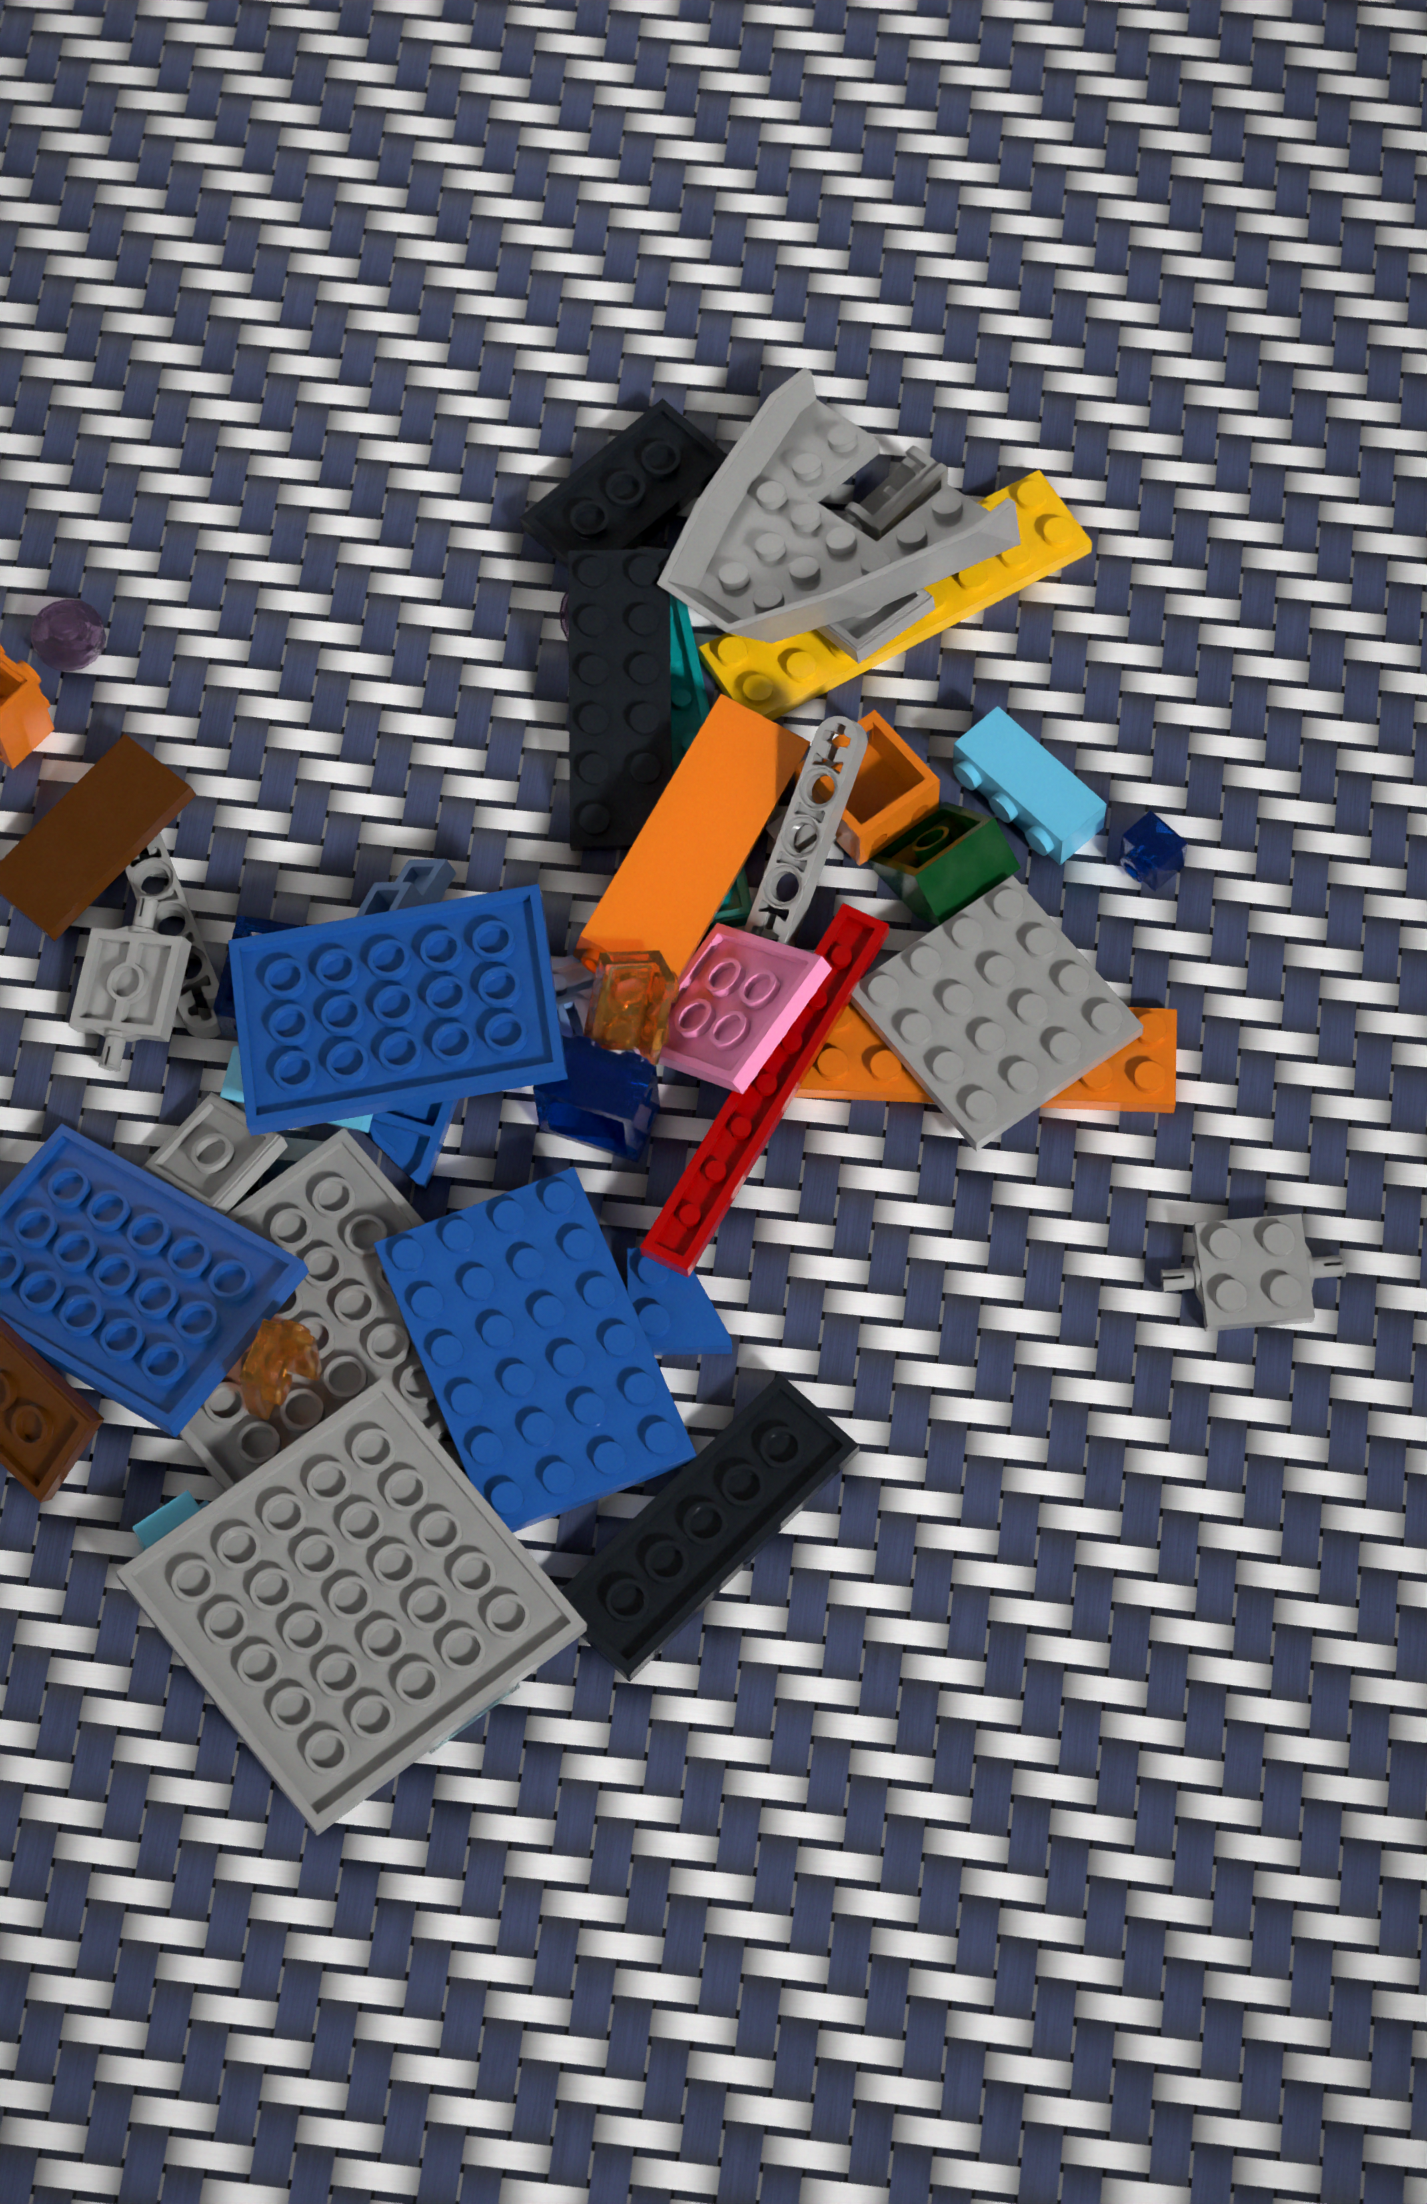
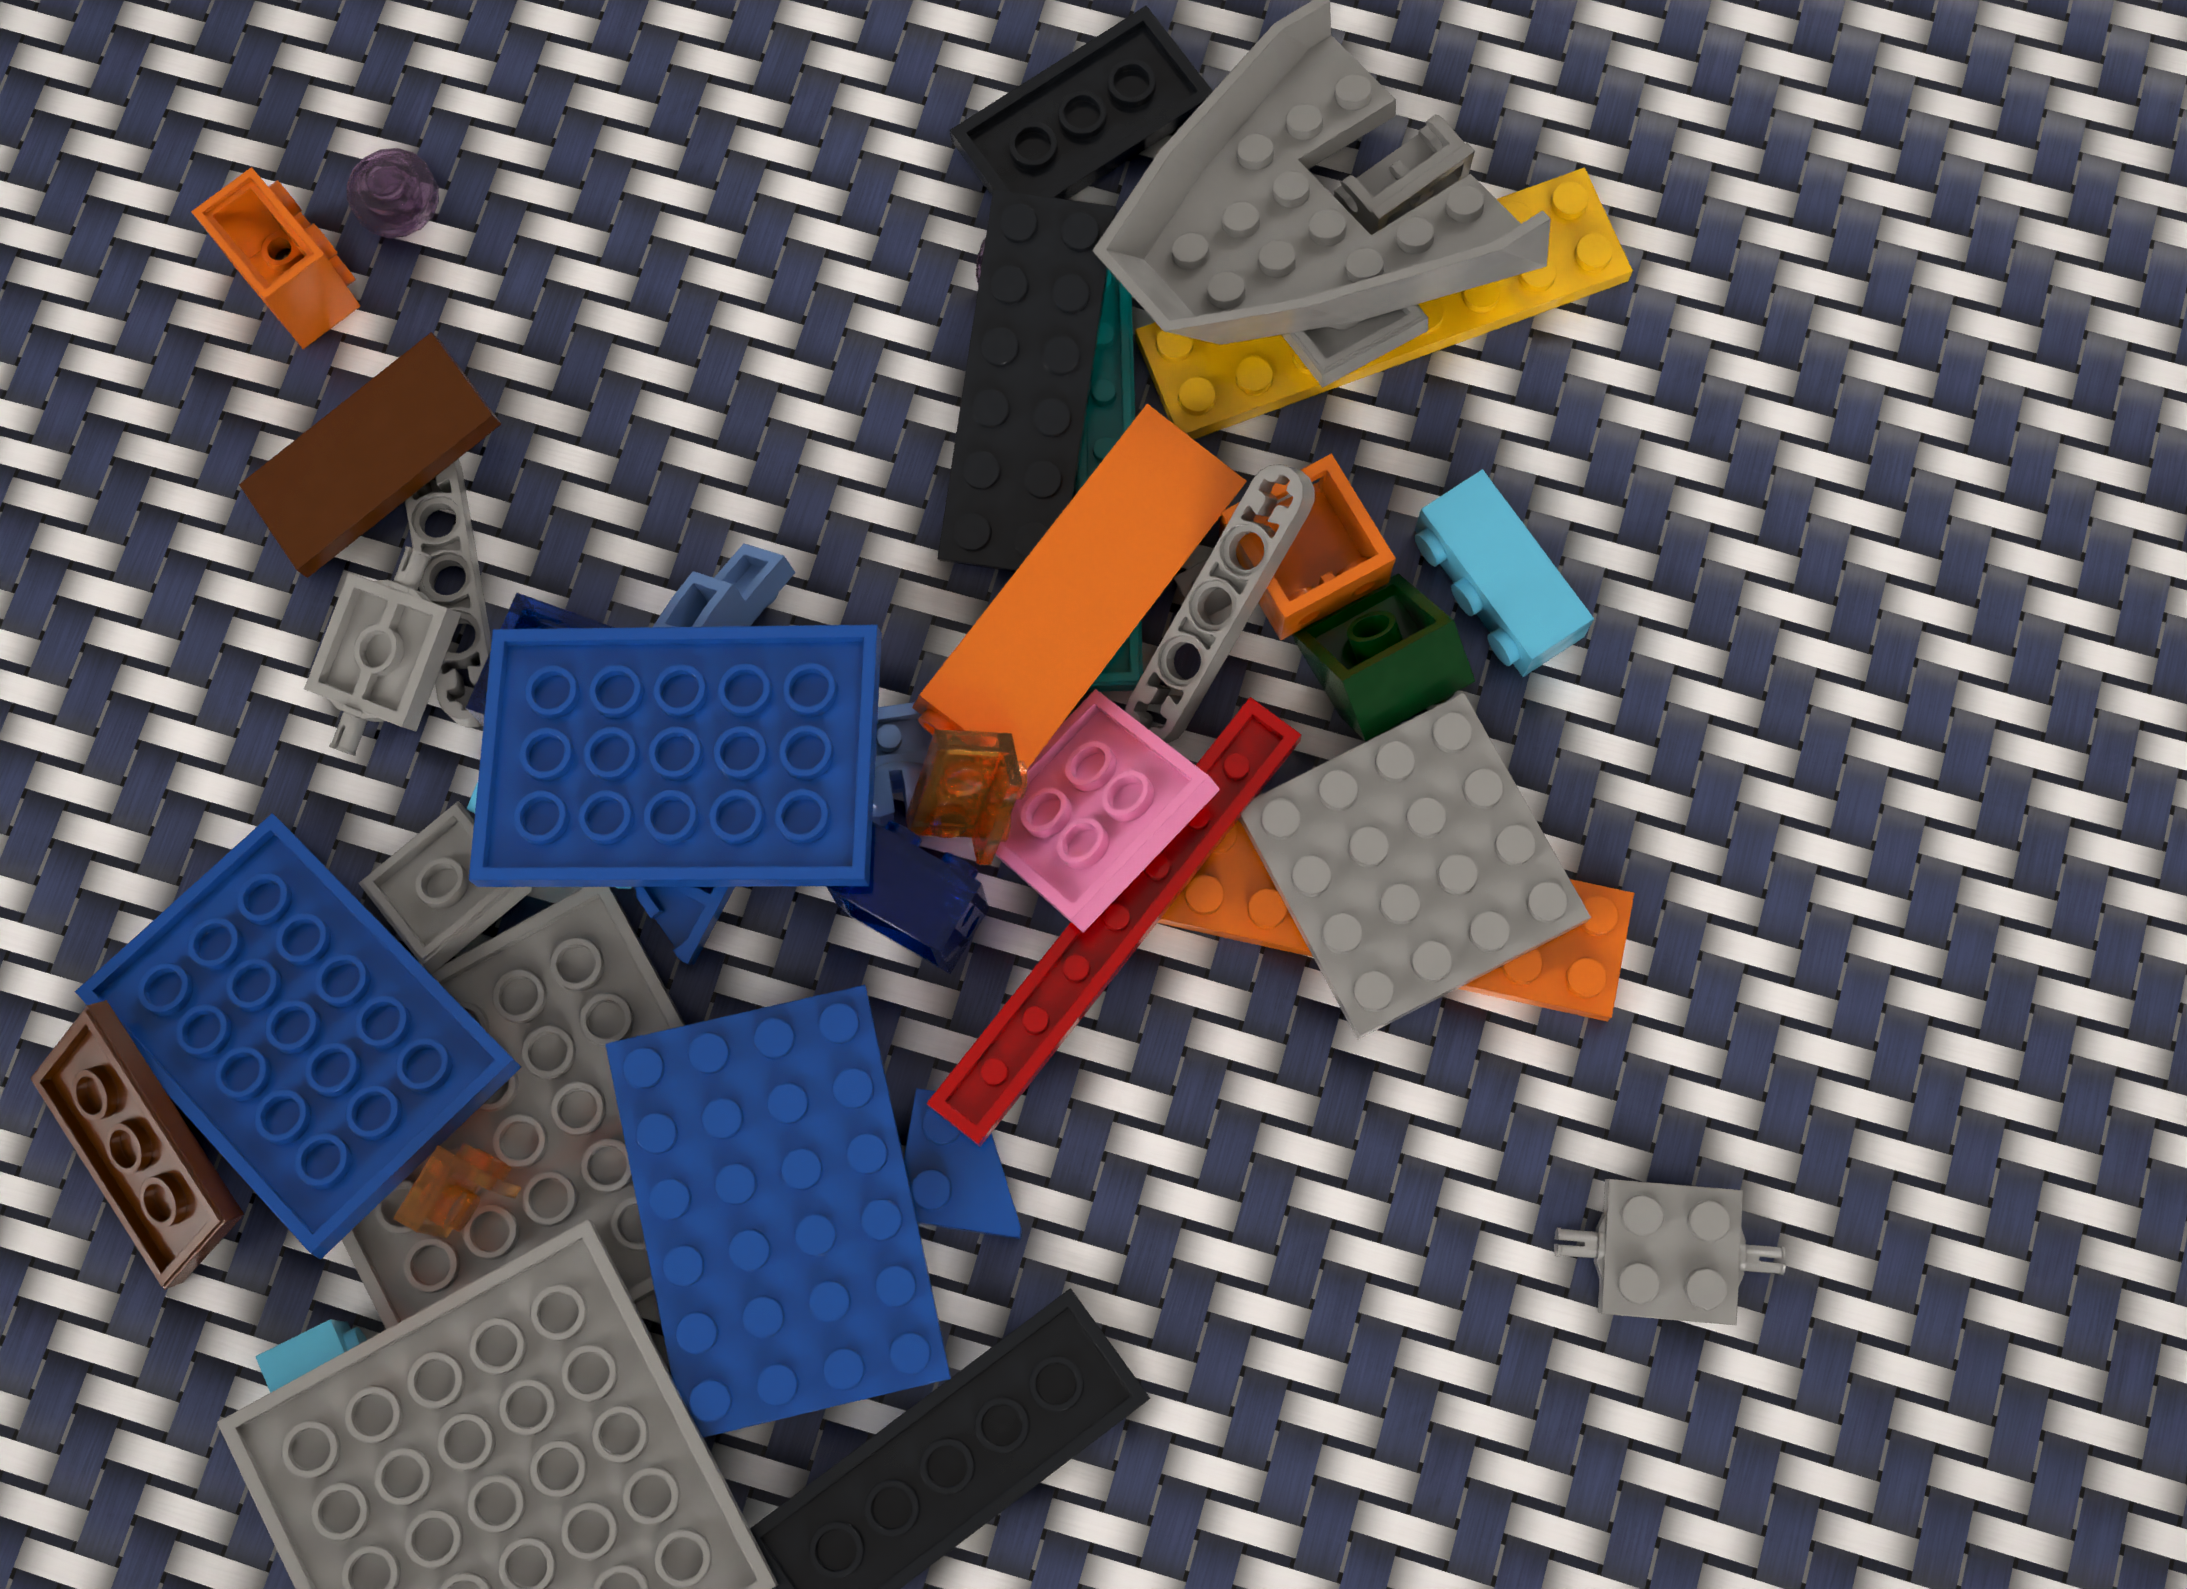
camera: 10 degrees right, 10 degrees up
clear blue plate [1119,810,1188,892] -> none

